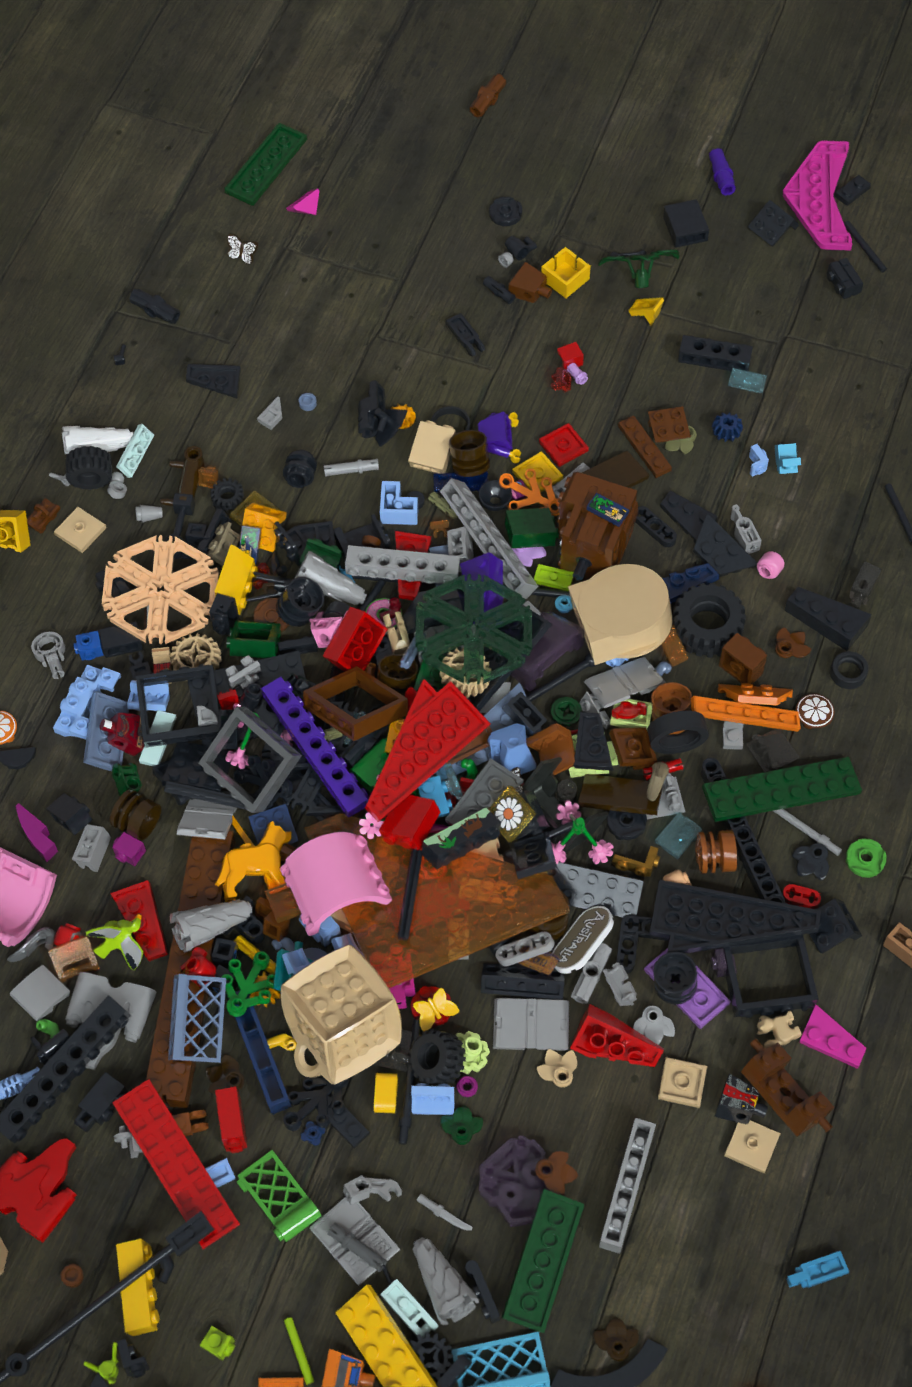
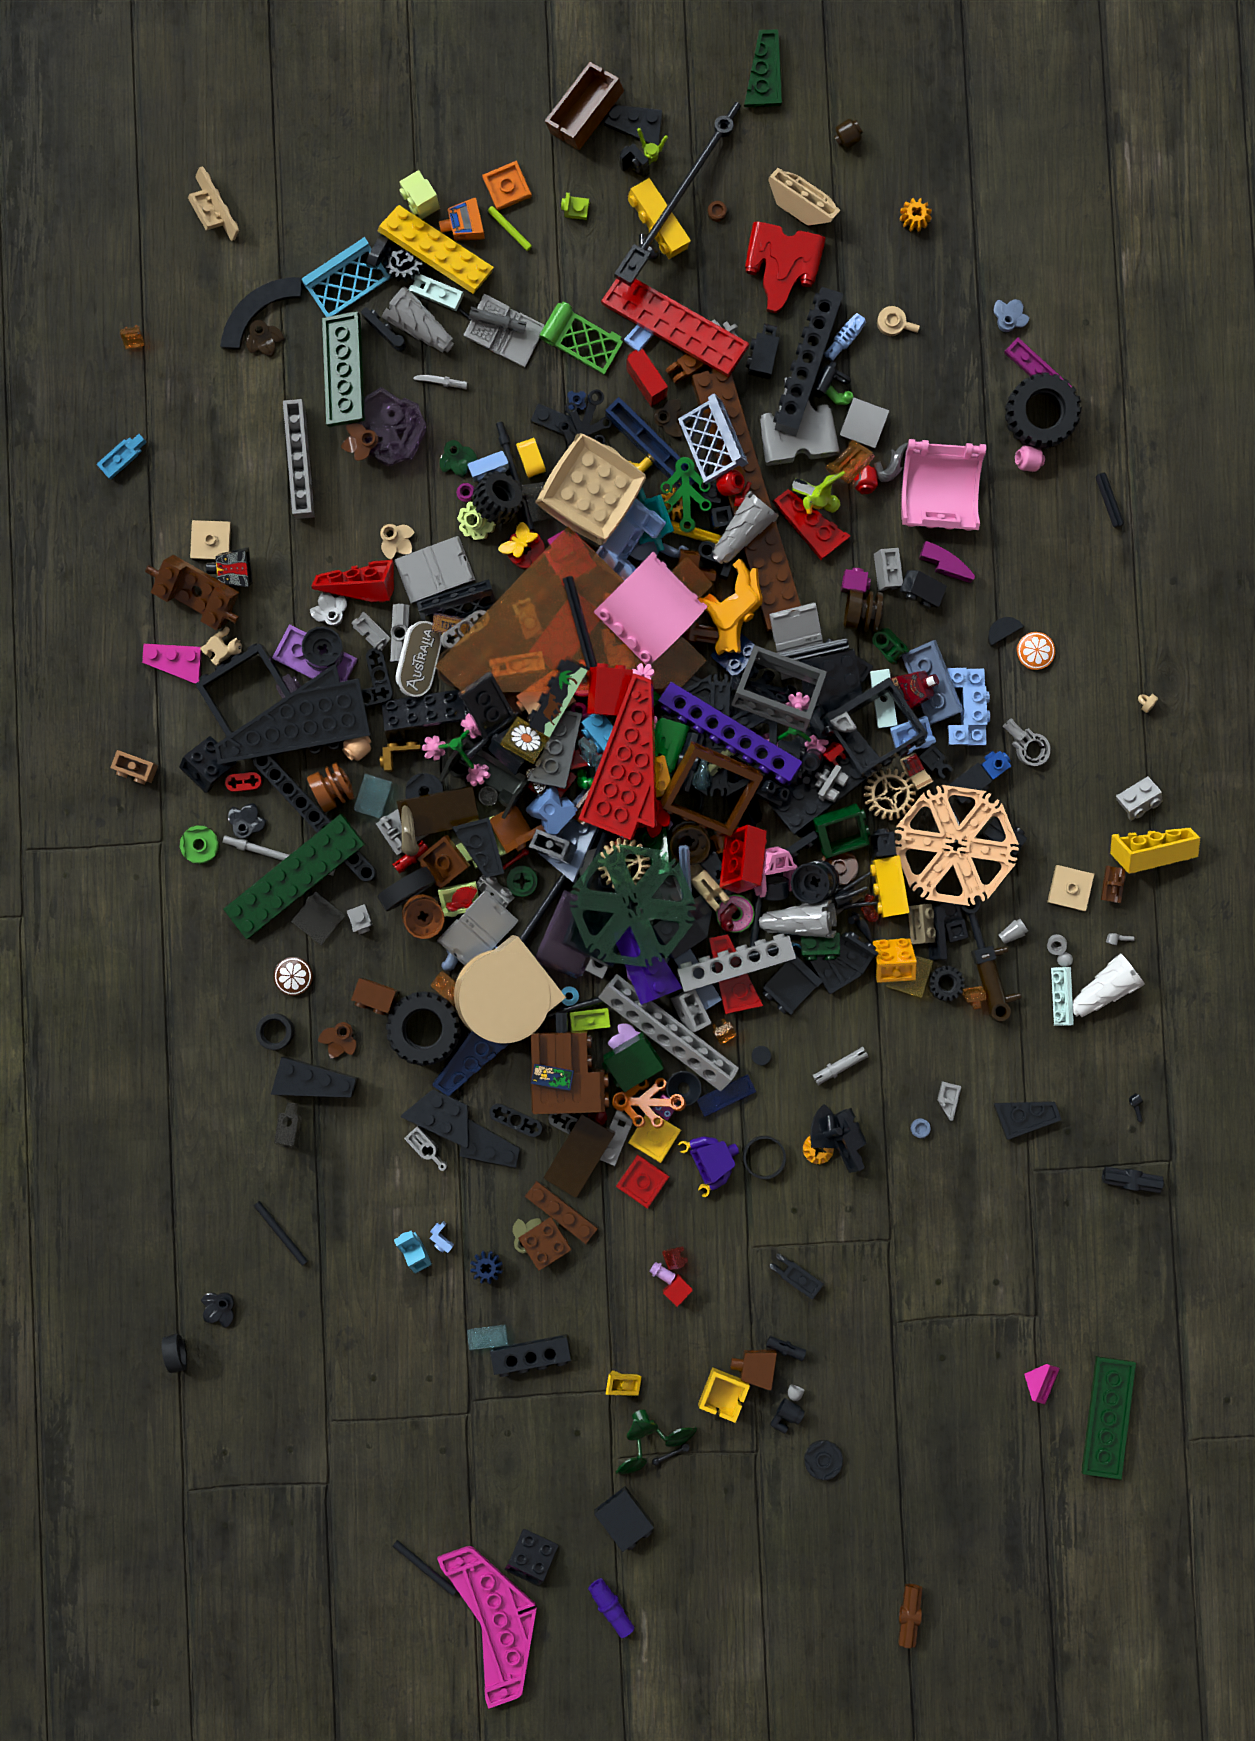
camera: 150 degrees right, 25 degrees up
black tyre [66,446,112,490] -> none
animal [227,233,258,264] -> none
light orange piece [232,816,255,846] -> none
tile [239,525,261,565] -> none
black piece [283,450,317,488] -> none
light grey piece [343,1175,402,1205] -> none
reddish brown tile [362,535,381,548] -> none
light blue brick [380,481,418,525] -> none
tan brick [408,420,456,475] -> none
olive axle [428,492,458,519] -> none
dark brown wheel [449,430,490,477] -> none
tan plate [658,1057,707,1108] -> none
orange tile [691,696,801,732] -> none
orange wing [718,683,793,705] -> none
bright pink head [757,551,784,579] -> none
black brick [826,258,864,299] -> none
black plate [835,175,871,206] -> none

